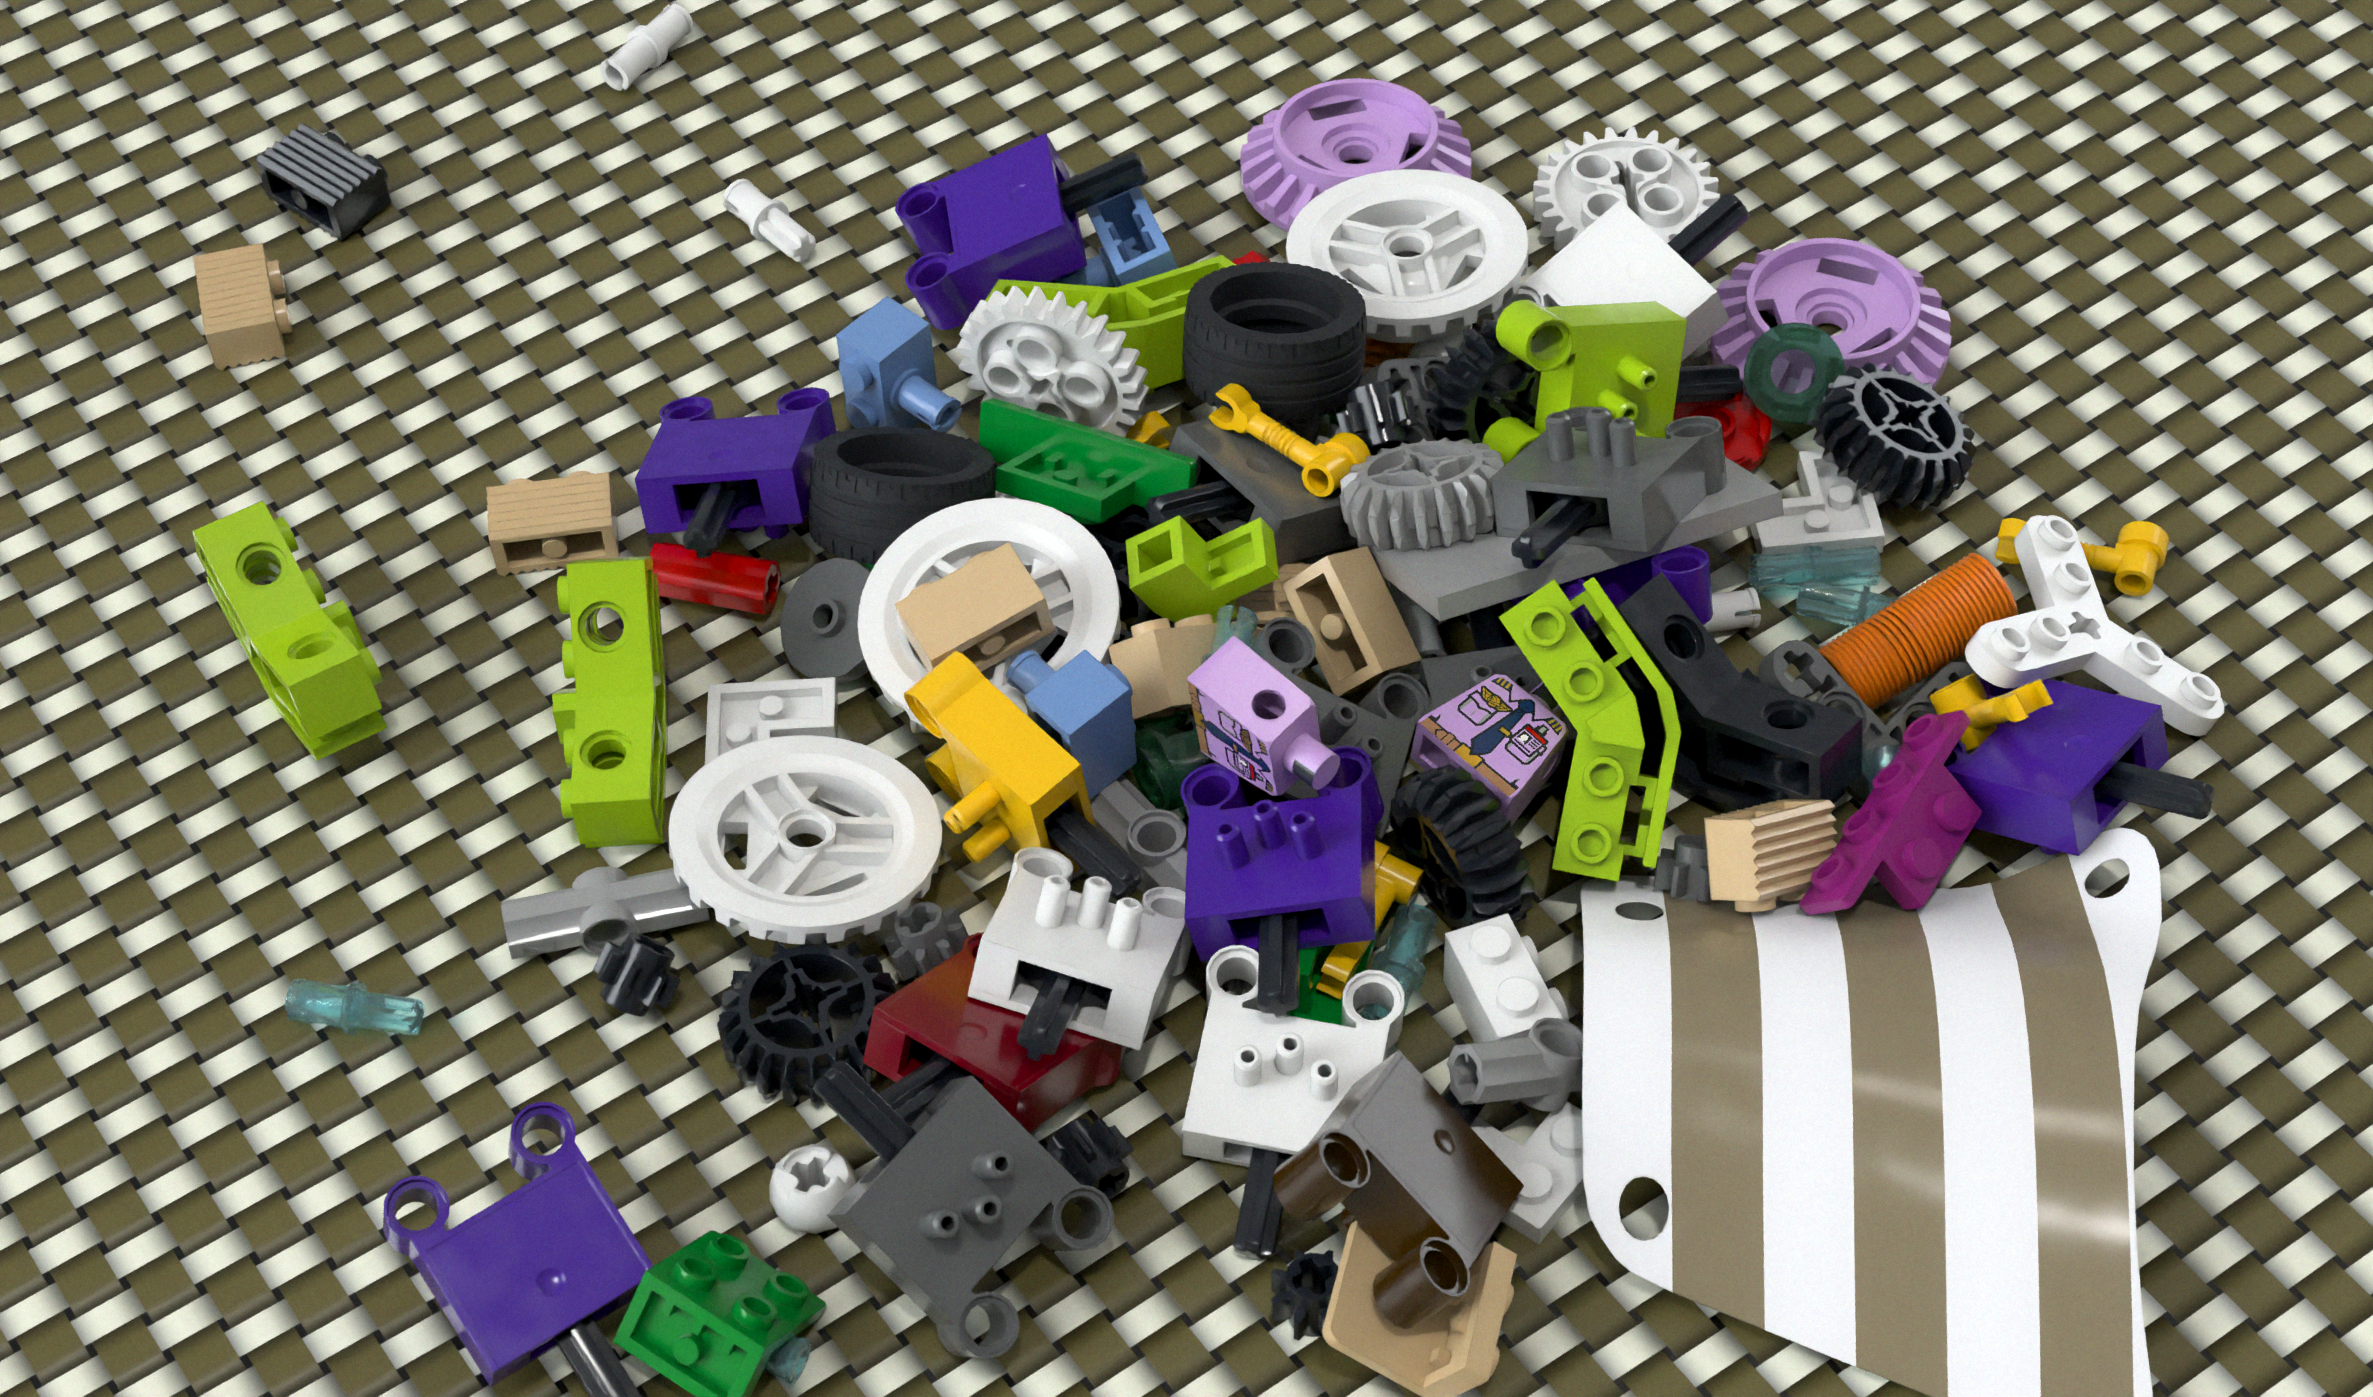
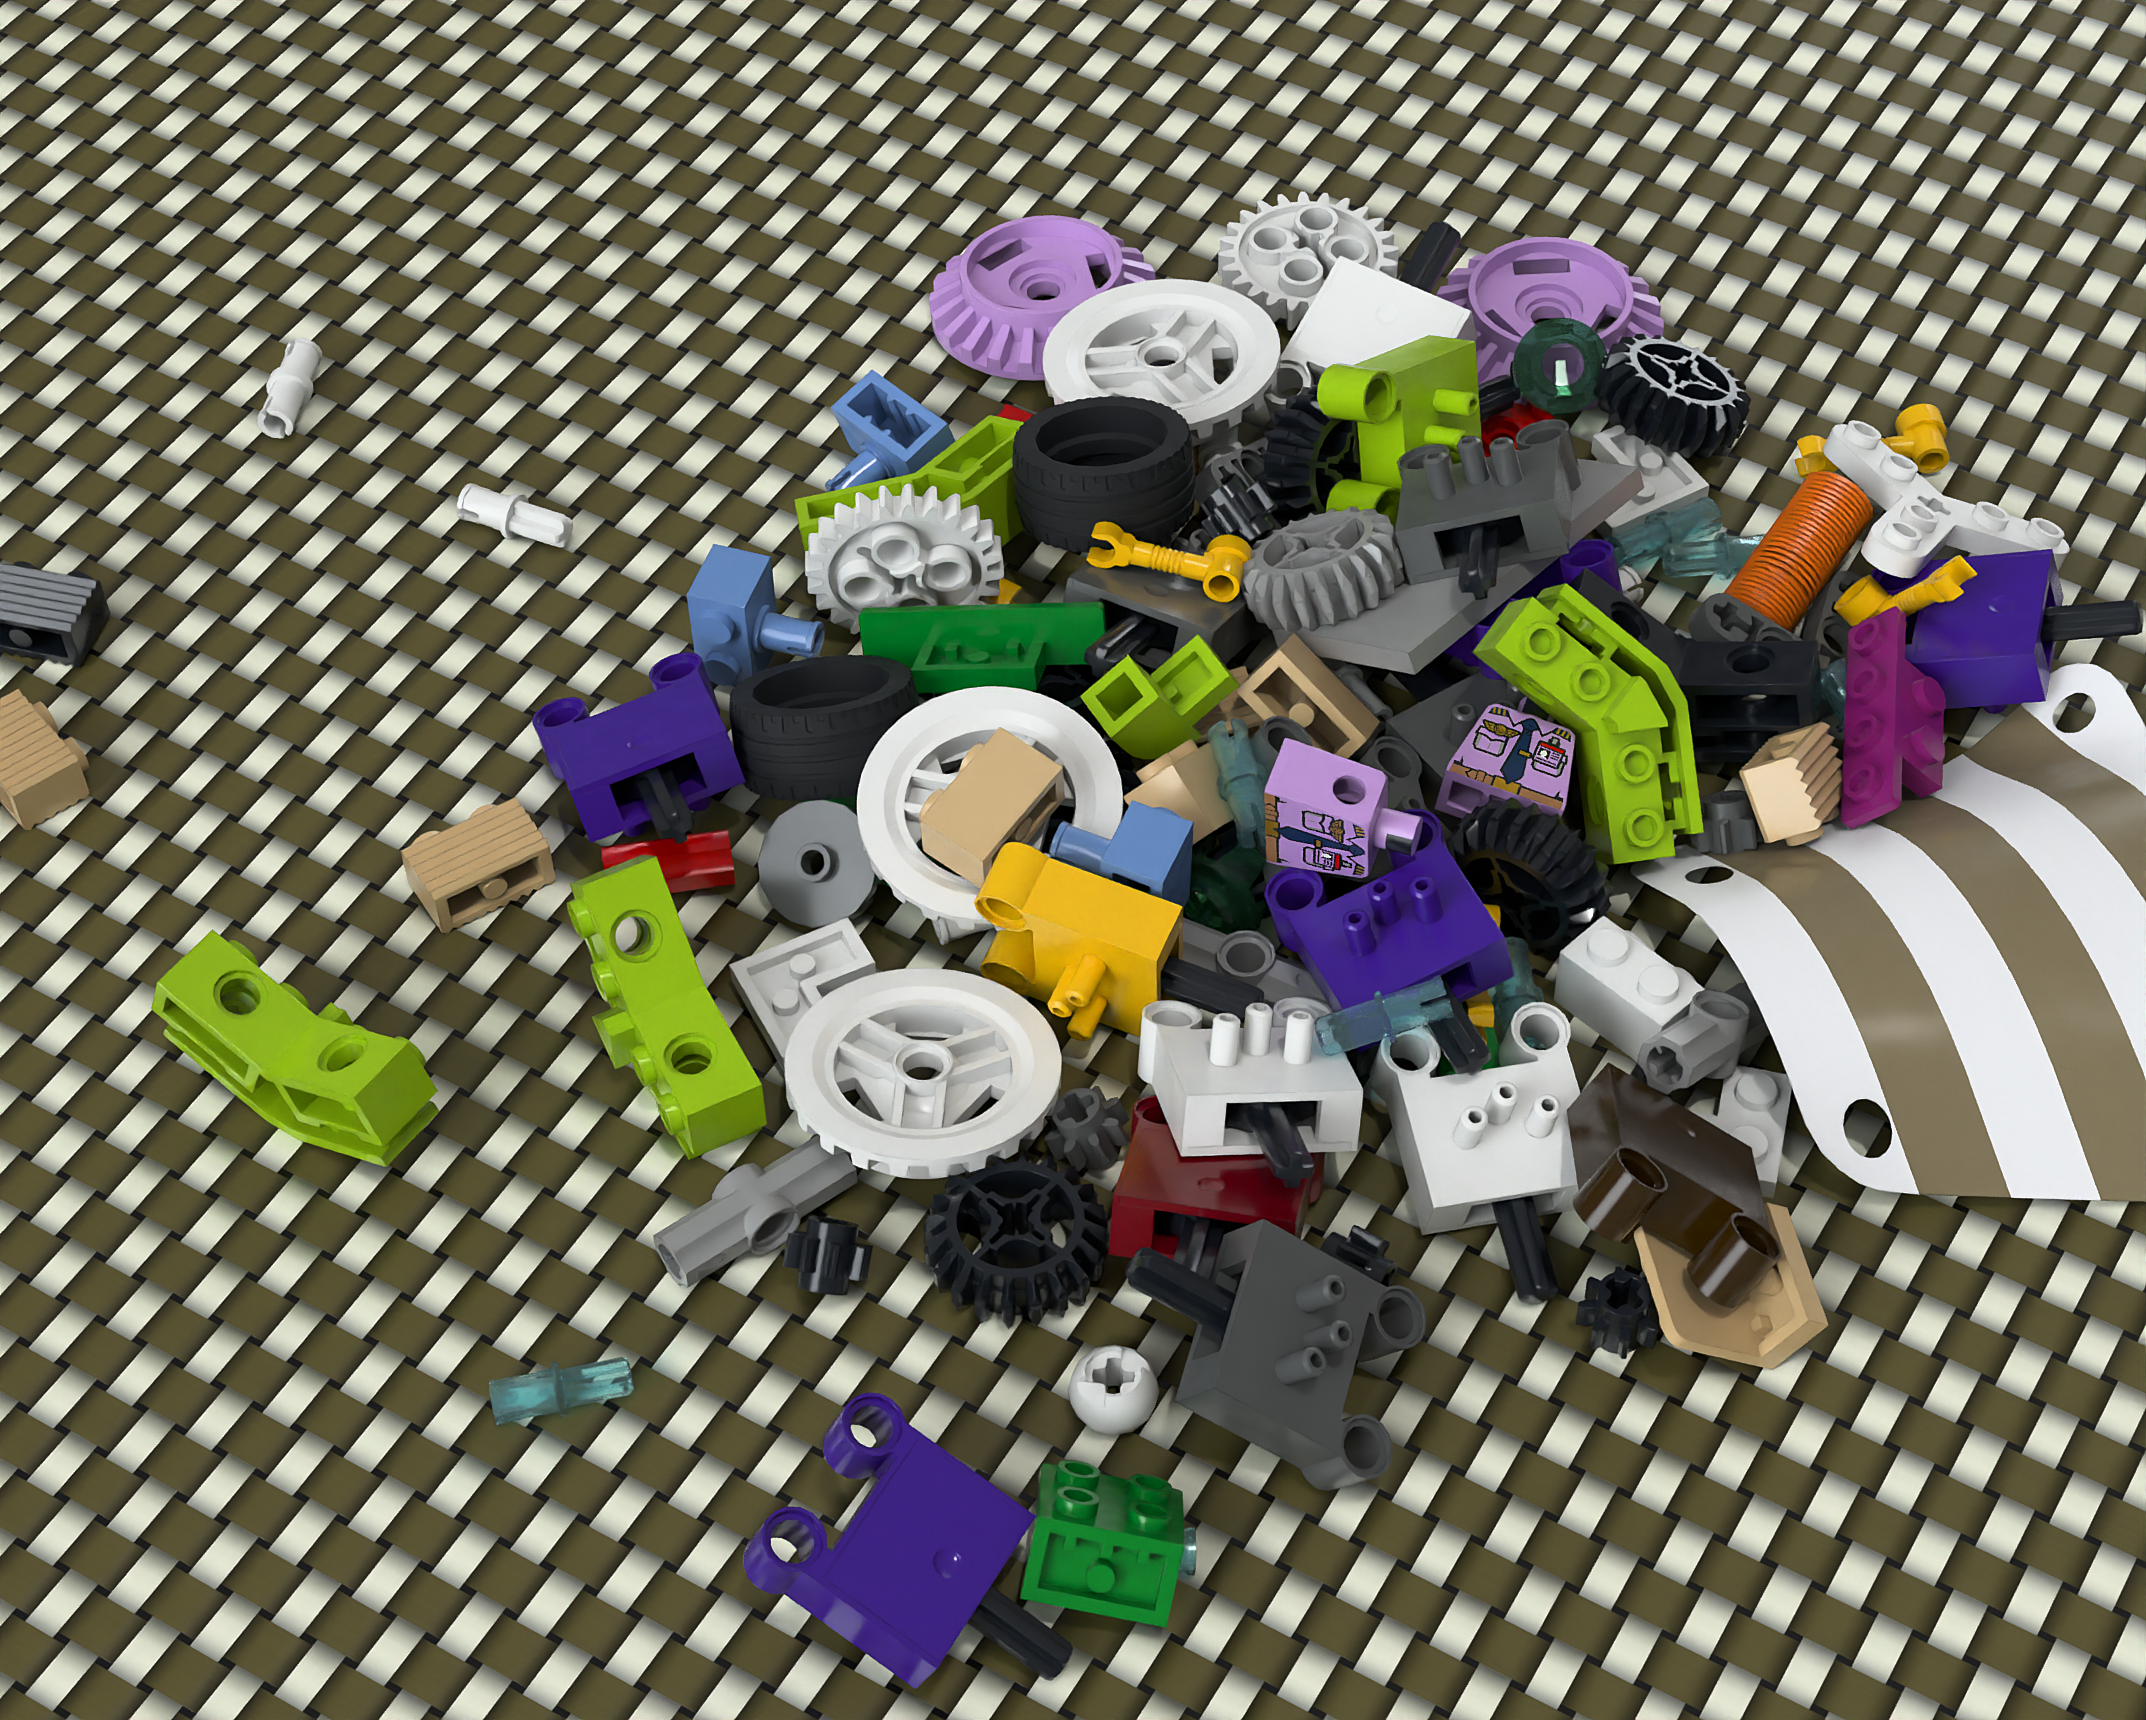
camera: 25 degrees left, 0 degrees up
dark purple piece [895,133,1148,330] -> none
none -> clear light blue axle [1314,975,1455,1057]

